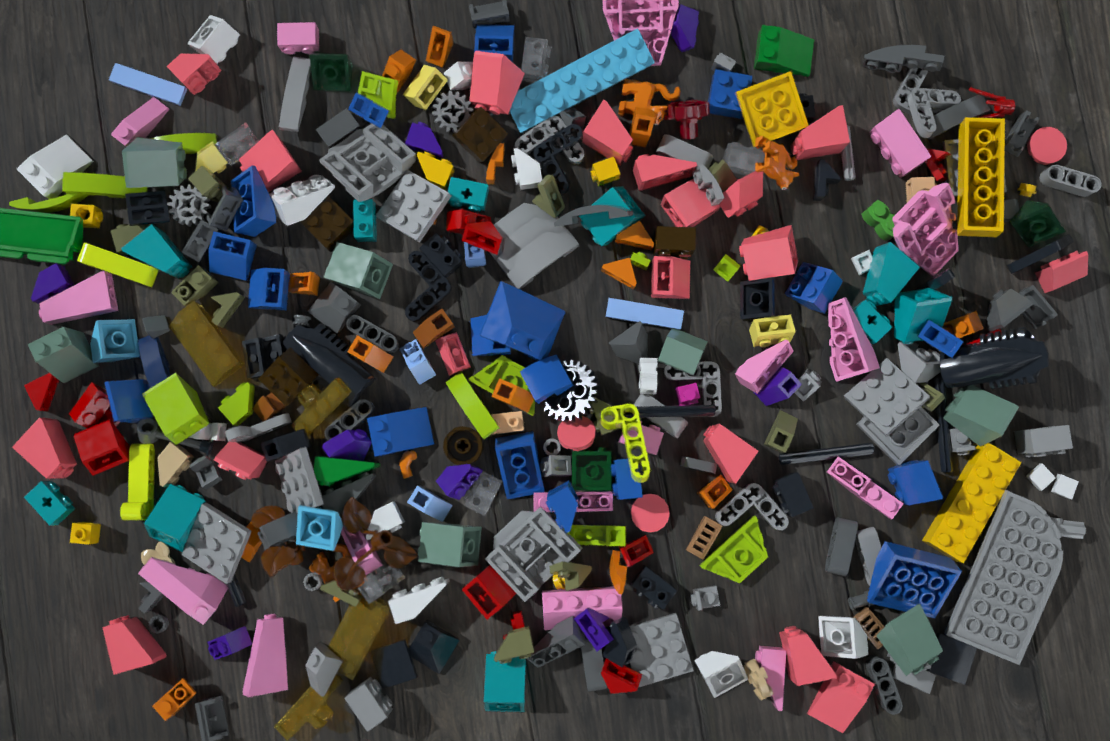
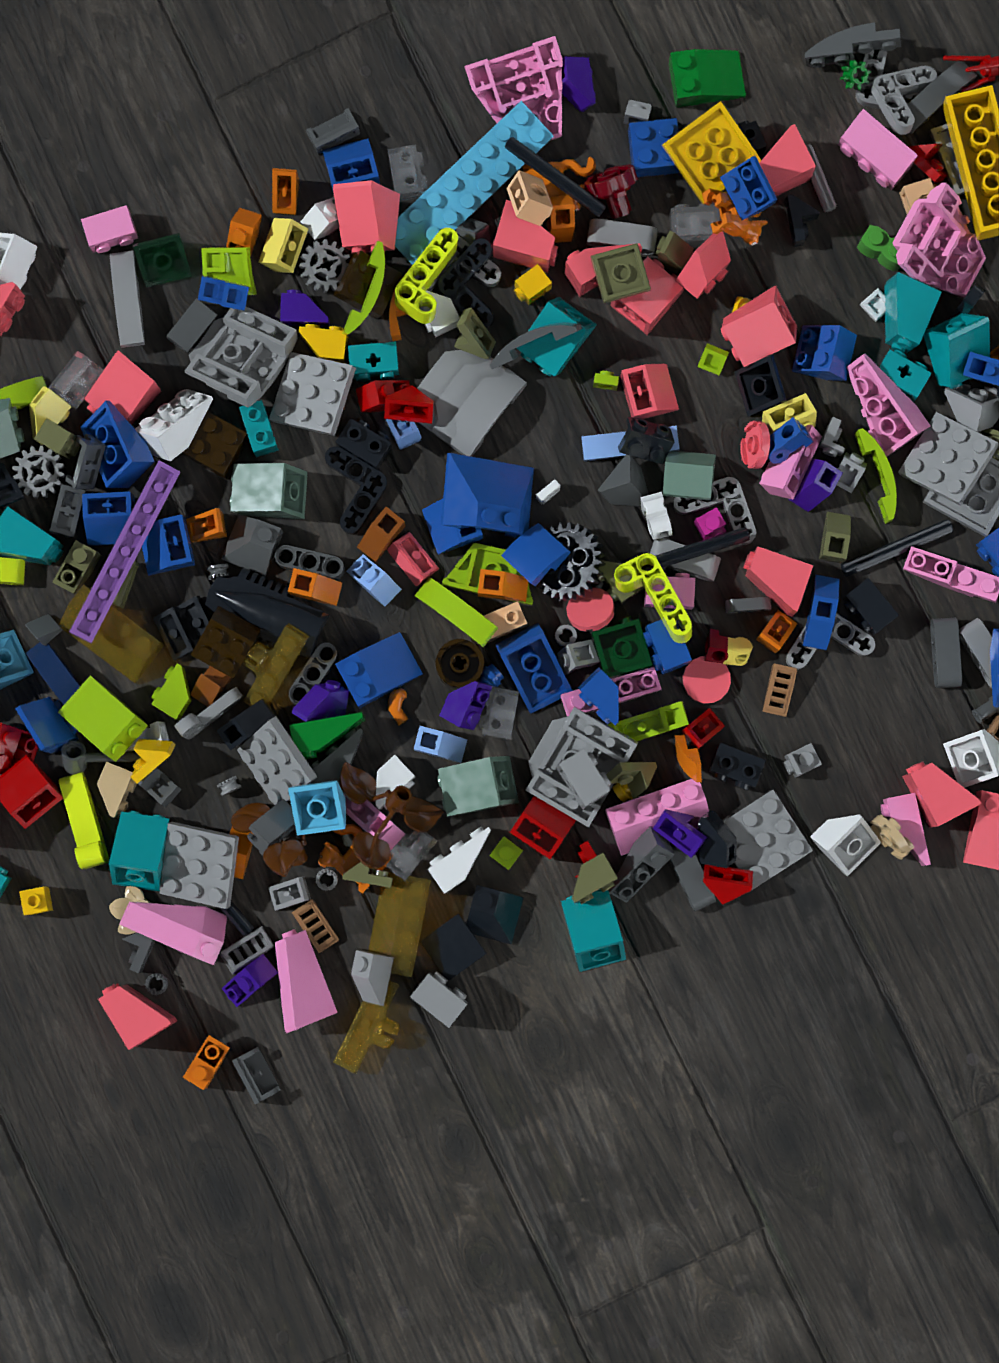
camera: 15 degrees left, 0 degrees up
coral slope [214,442,268,480] -> none
orange slope [601,258,637,290] -> none
orange slope [615,221,654,250] -> none
dark brown brick [653,226,696,260] -> none
light grey slope [693,164,724,206] -> none
lime wing [699,516,768,583] -> none
none -> medium lavender plate [69,460,180,644]
none -> yellow slope [131,739,176,784]
none -> light grey bush [217,776,241,796]
none -> light grey slope [220,926,275,975]
none -> light grey slope [268,876,311,911]
none -> medium nougat slope [292,899,339,953]
none -> lime slope [342,241,385,335]
none -> neon yellow beam [395,228,458,324]
none -> blue plate [479,663,504,687]
none -> lime plate [489,837,523,870]
none -> black axle [505,137,606,217]
none -> light nougat brick [507,170,553,226]
none -> white tile [536,479,560,505]
none -> light grey brick [557,749,611,810]
none -> olive plate [590,243,651,304]
none -> black bracket [618,416,675,464]
none -> leg [704,629,753,666]
none -> blue slope [720,156,777,220]
none -> coral tile [740,420,770,469]
none -> blue leg [768,417,813,464]
none -> blue slope [802,575,839,650]
none -> light grey bracket [818,417,845,457]
none -> green gear [840,60,871,90]
none -> lime slope [855,428,897,524]

